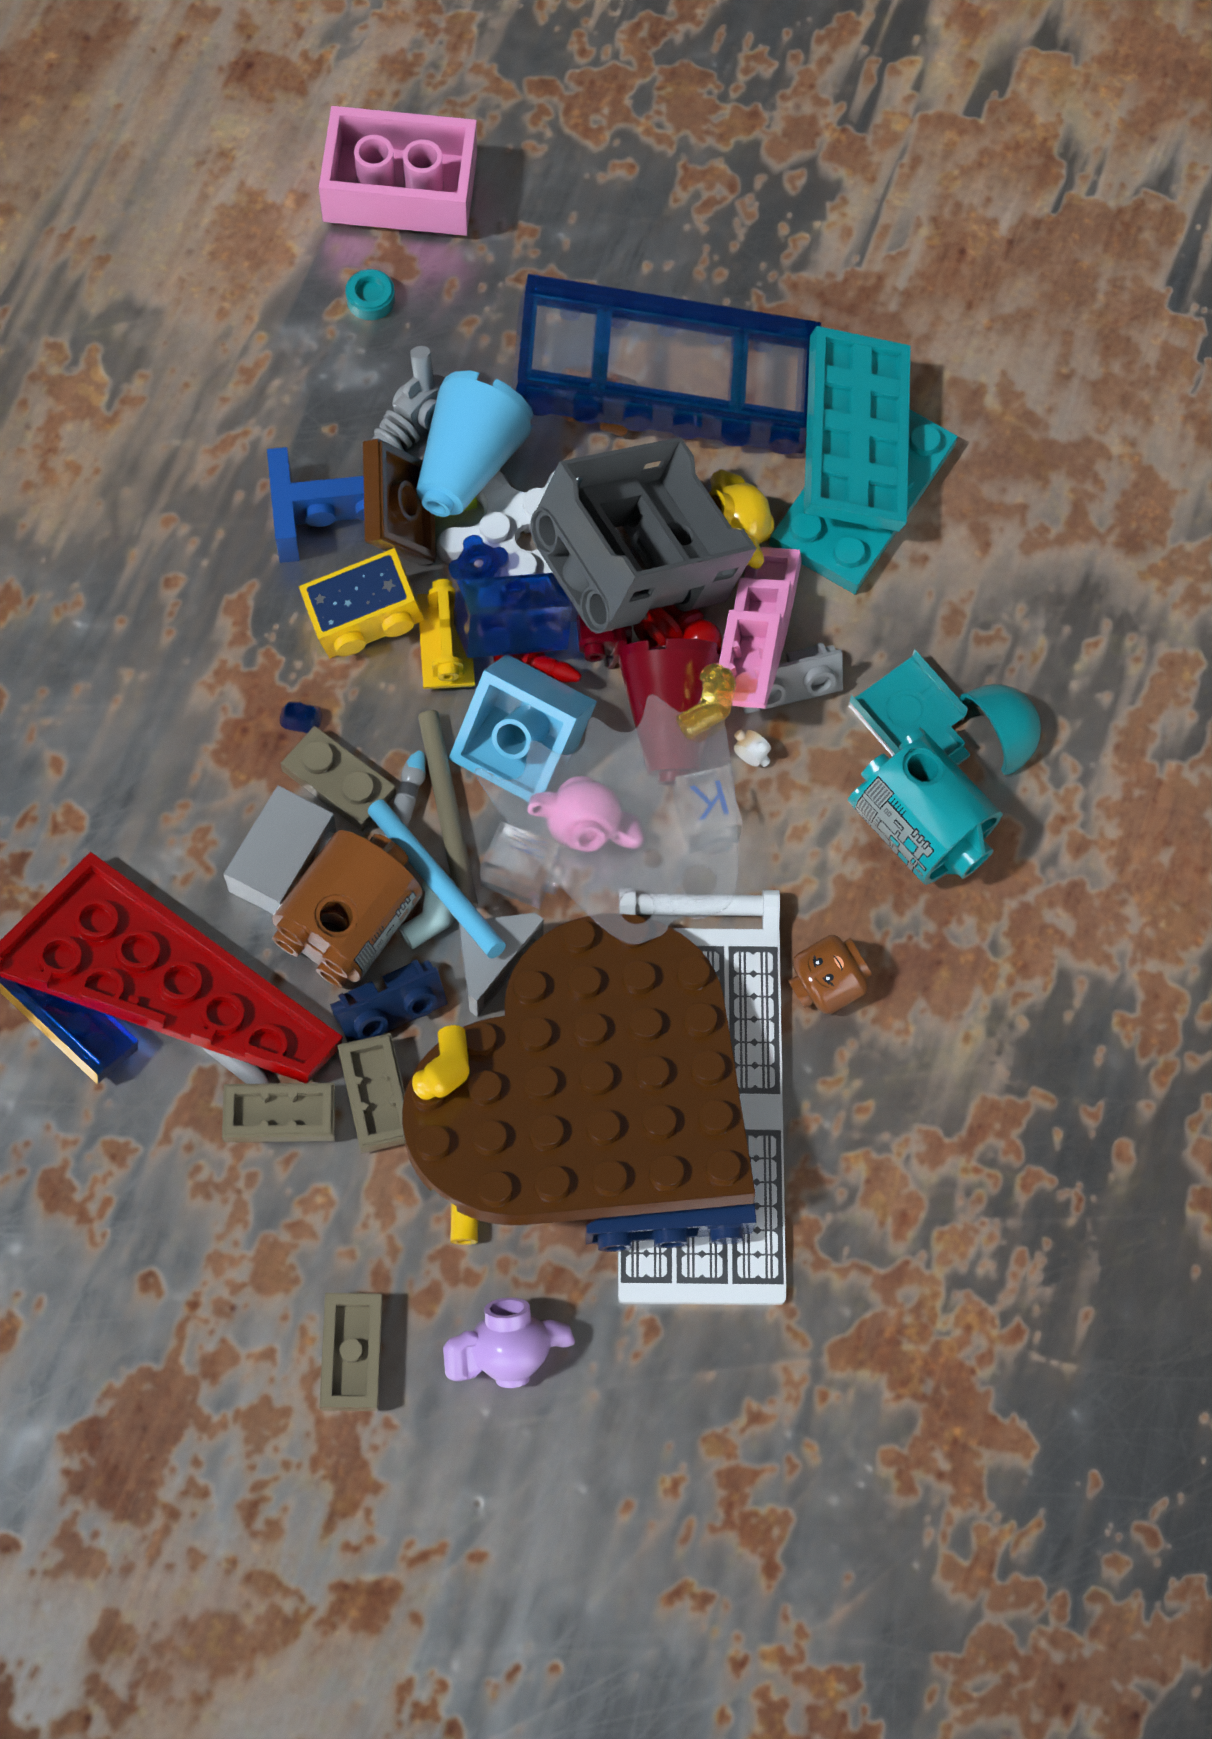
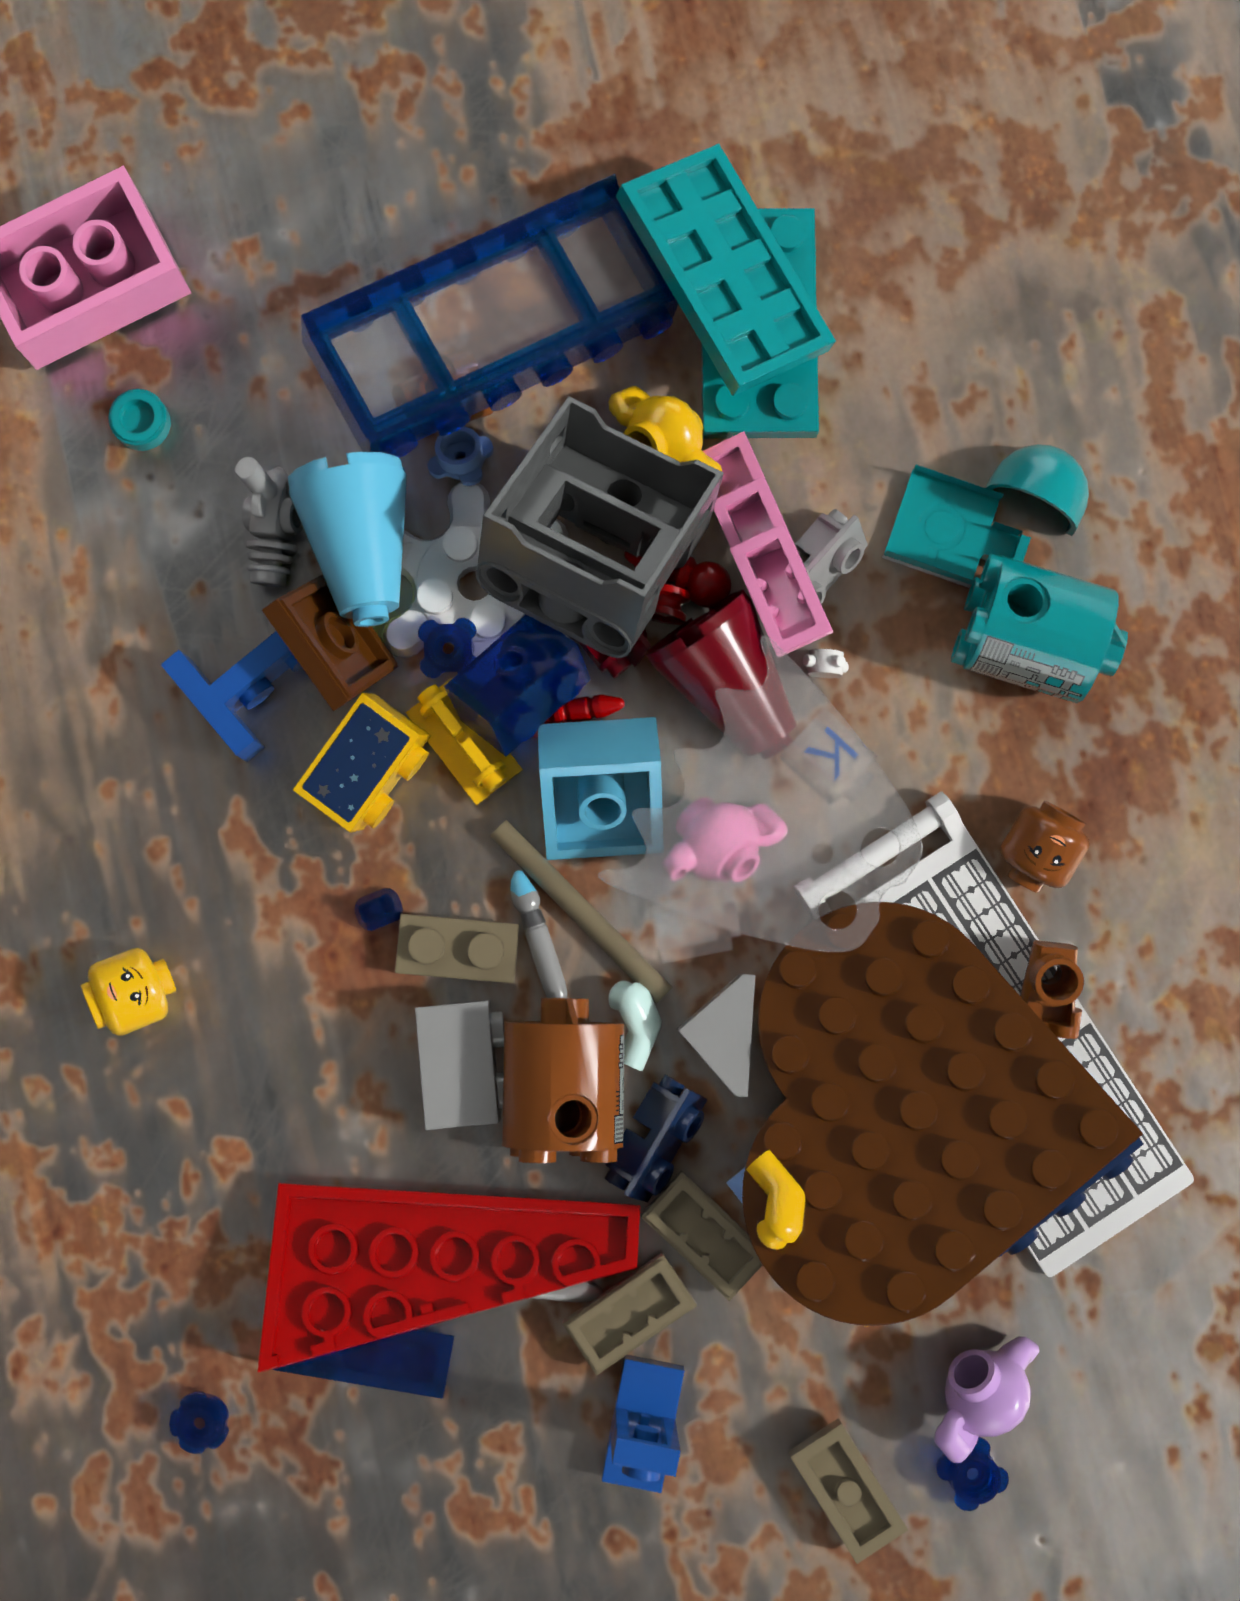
camera: 35 degrees left, 15 degrees up
medium azure bar [368,799,506,958] -> none
clear yellow arm [676,663,737,739] -> none
none -> yellow head [80,948,176,1036]
none -> medium blue plate [427,426,494,486]
none -> blue bracket [602,1355,685,1493]
none -> clear blue plate [936,1436,1009,1511]
none -> dark orange plate [1020,940,1084,1039]

